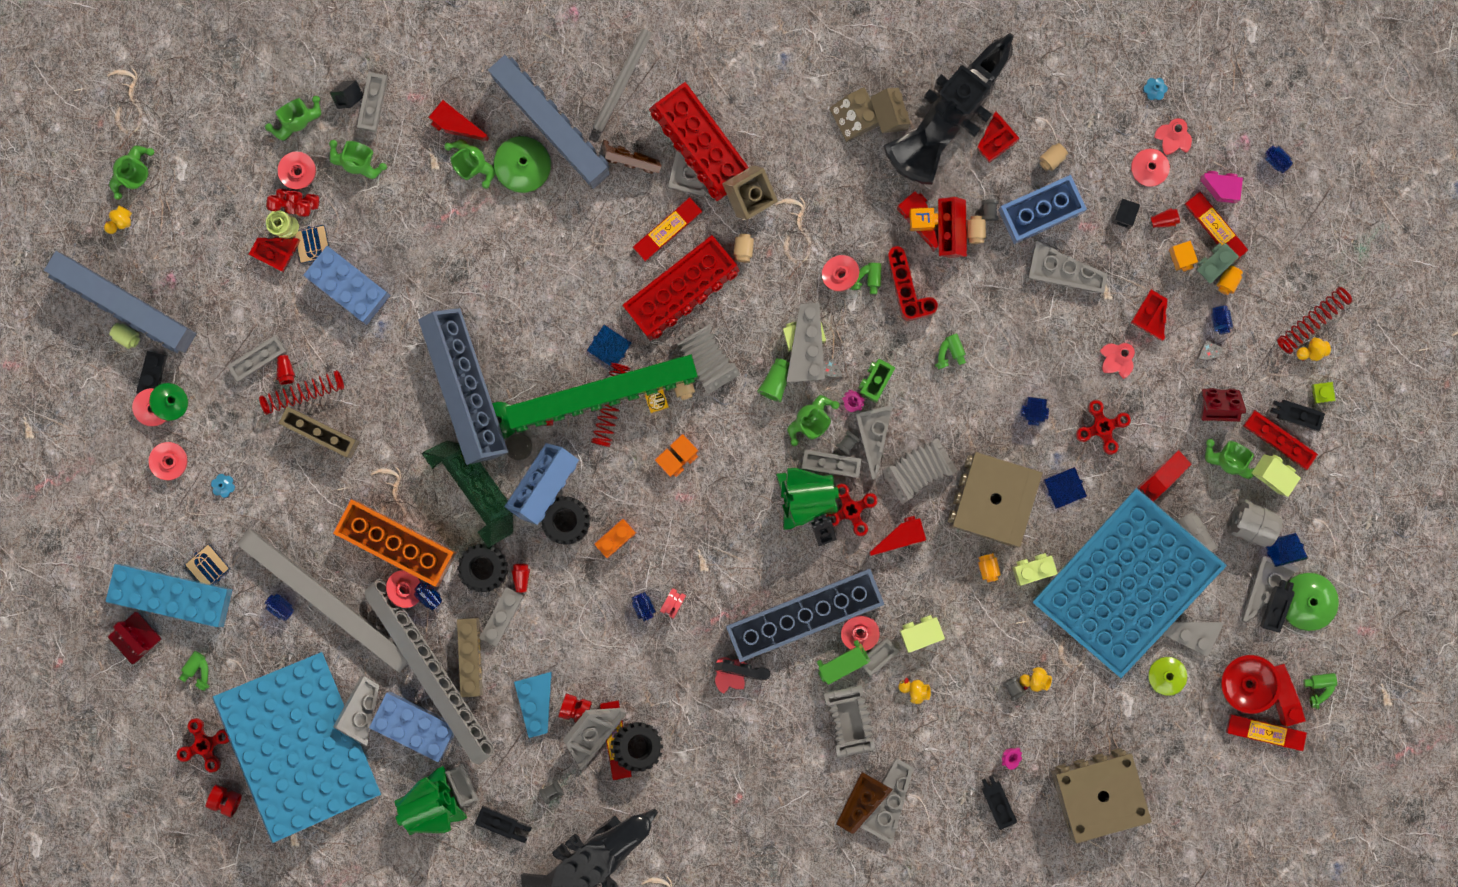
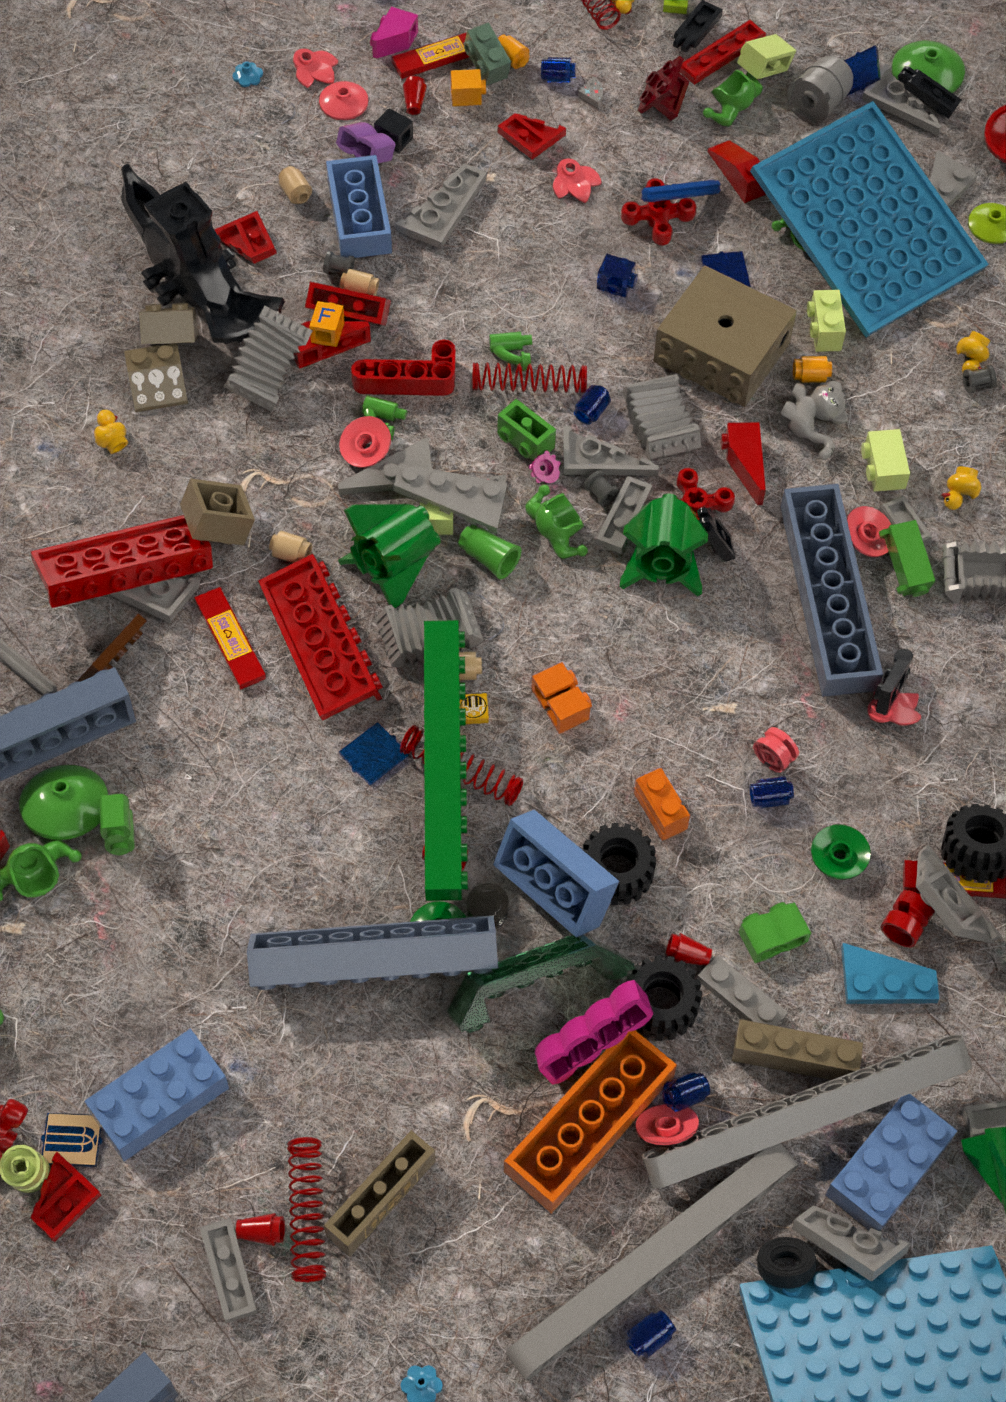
camera: 85 degrees left, 25 degrees down
none -> yellow animal [94,410,128,454]
none -> bright green brick [99,794,135,855]
none -> light grey piece [224,306,313,412]
none -> medium lavender brick [336,122,395,163]
none -> light grey wing [338,438,432,495]
none -> green brick [338,504,441,608]
none -> red piece [472,362,587,394]
none -> dark pink brick [534,980,653,1085]
none -> clear blue brick [574,385,611,425]
none -> blue axle [641,180,721,202]
none -> bright green brick [739,902,811,963]
none -> black tyre [757,1237,816,1289]
none -> light grey animal [778,381,848,460]
none -> green dish [811,824,871,880]

